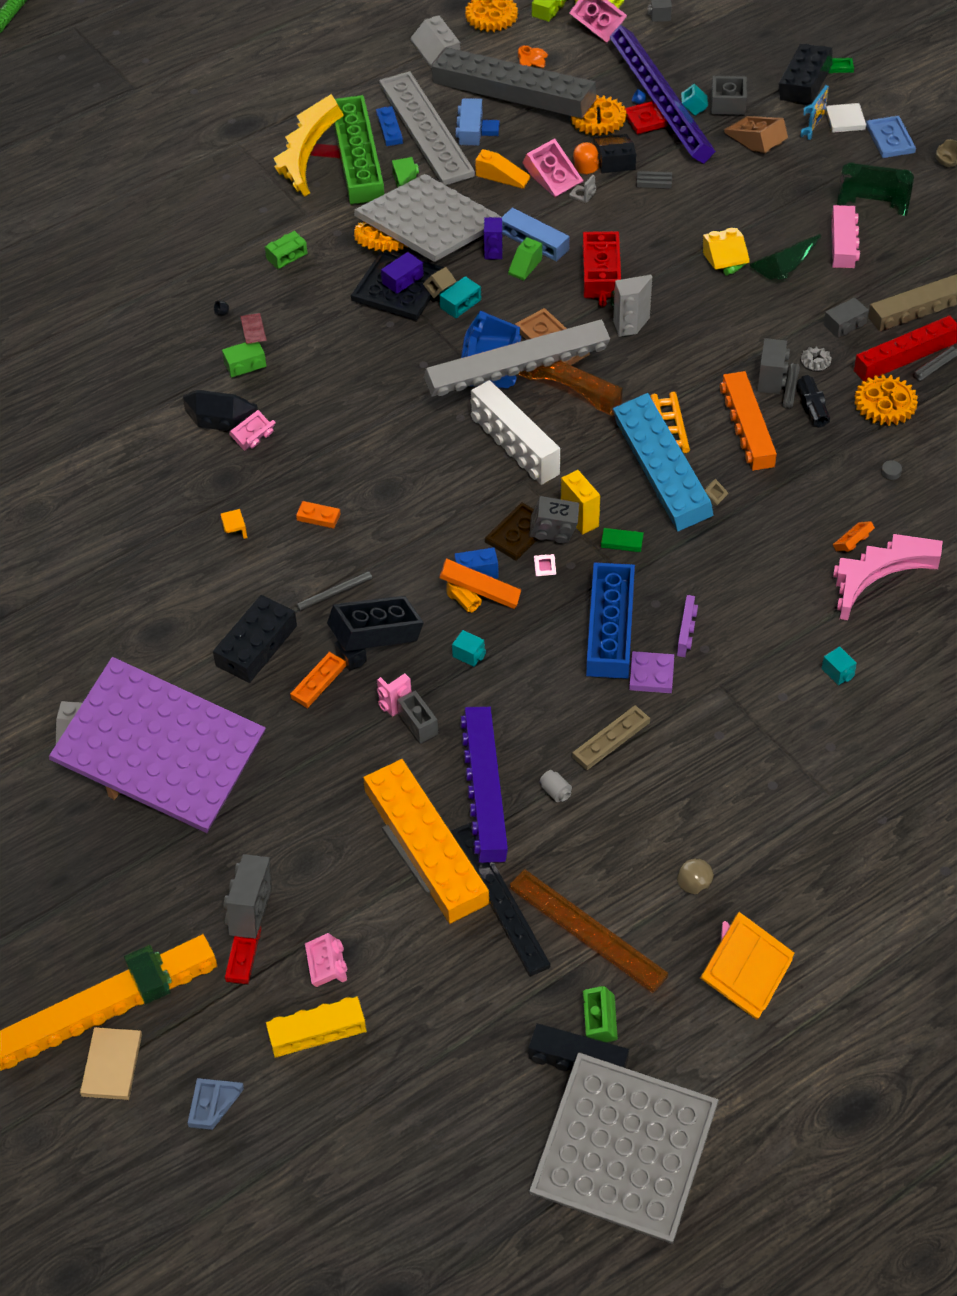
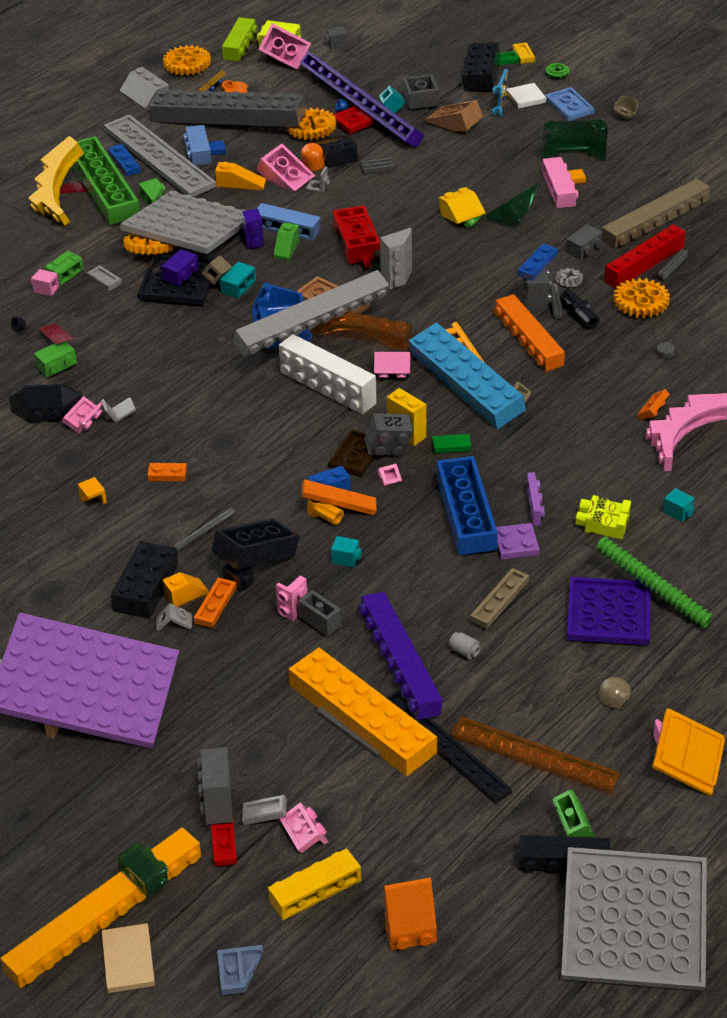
camera: 15 degrees left, 10 degrees down
none -> bright pink brick [31,269,59,296]
none -> light grey tile [87,265,122,291]
none -> light grey bracket [101,398,136,423]
none -> light grey bracket [156,603,192,631]
none -> light orange slope [162,572,209,607]
none -> pearl gold plate [197,69,226,91]
none -> light grey tile [242,795,287,825]
none -> bright pink slope [374,352,411,378]
none -> orange slope [384,878,437,951]
none -> yellow tile [513,43,535,64]
none -> blue plate [517,244,558,281]
none -> bright green gear [546,63,570,79]
none -> light orange tile [567,169,586,184]
none -> dark purple plate [567,577,650,645]
none -> neon yellow hips [575,495,631,540]
none -> bright green piece [596,537,713,629]

